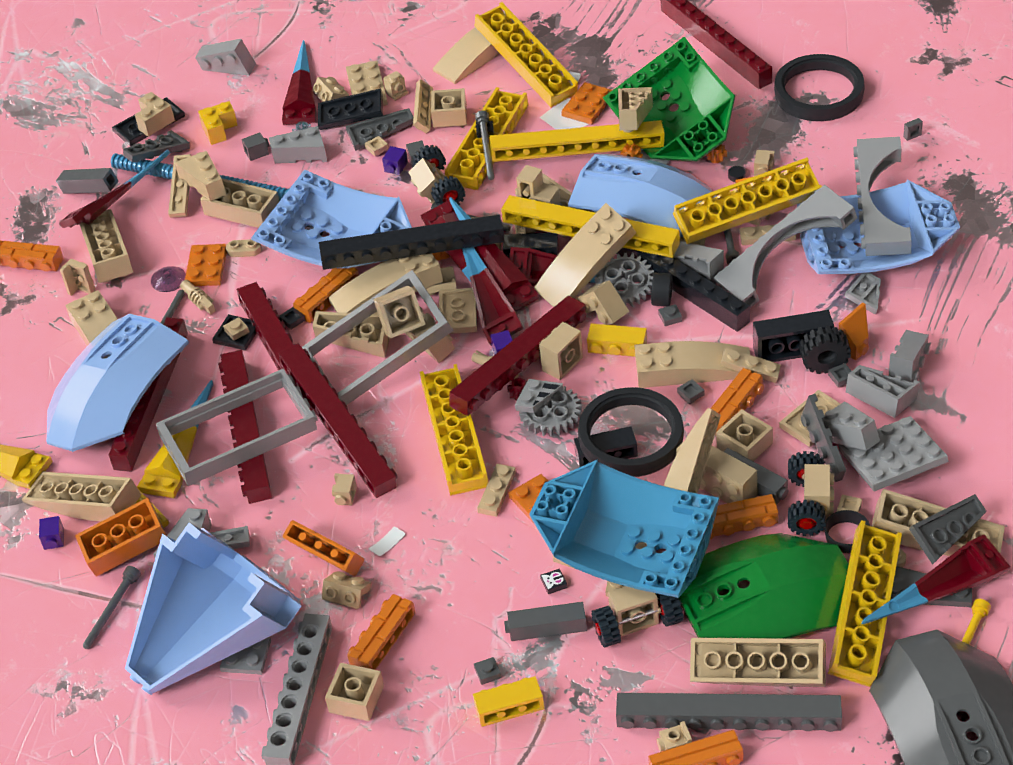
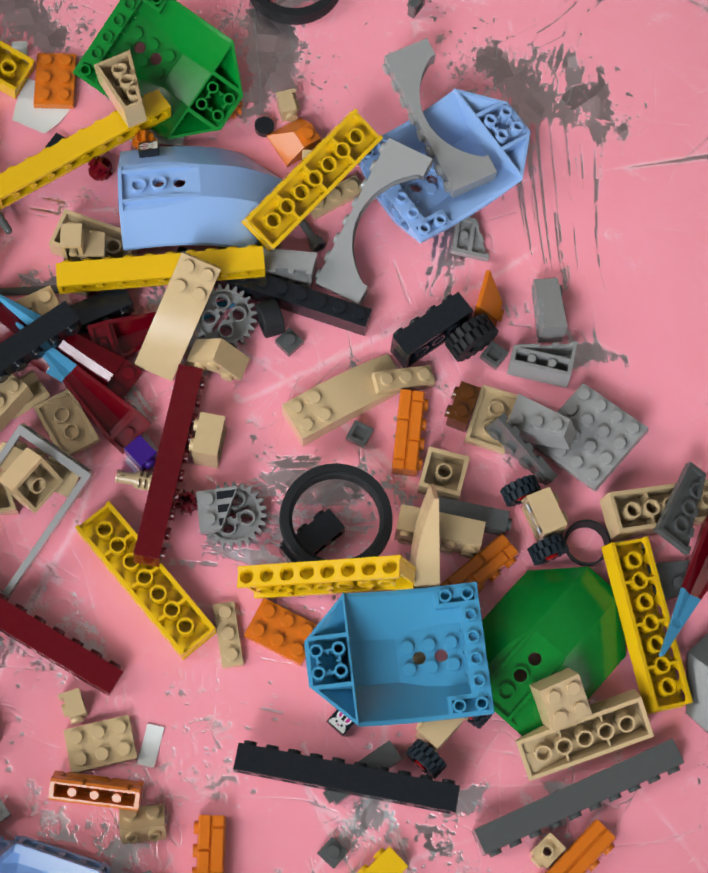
camera: 40 degrees left, 25 degrees up
yellow brick [587,323,647,357] -> none
tan plate [837,494,862,513] -> none
none -> tan plate [63,715,138,773]
none -> dark red gear [88,156,112,181]
none -> black tile [138,140,159,158]
none -> black brick [233,740,460,815]
none -> yellow tile [237,555,416,599]
none -> reddish brown brick [444,381,481,432]
none -> tan brick [530,668,592,731]

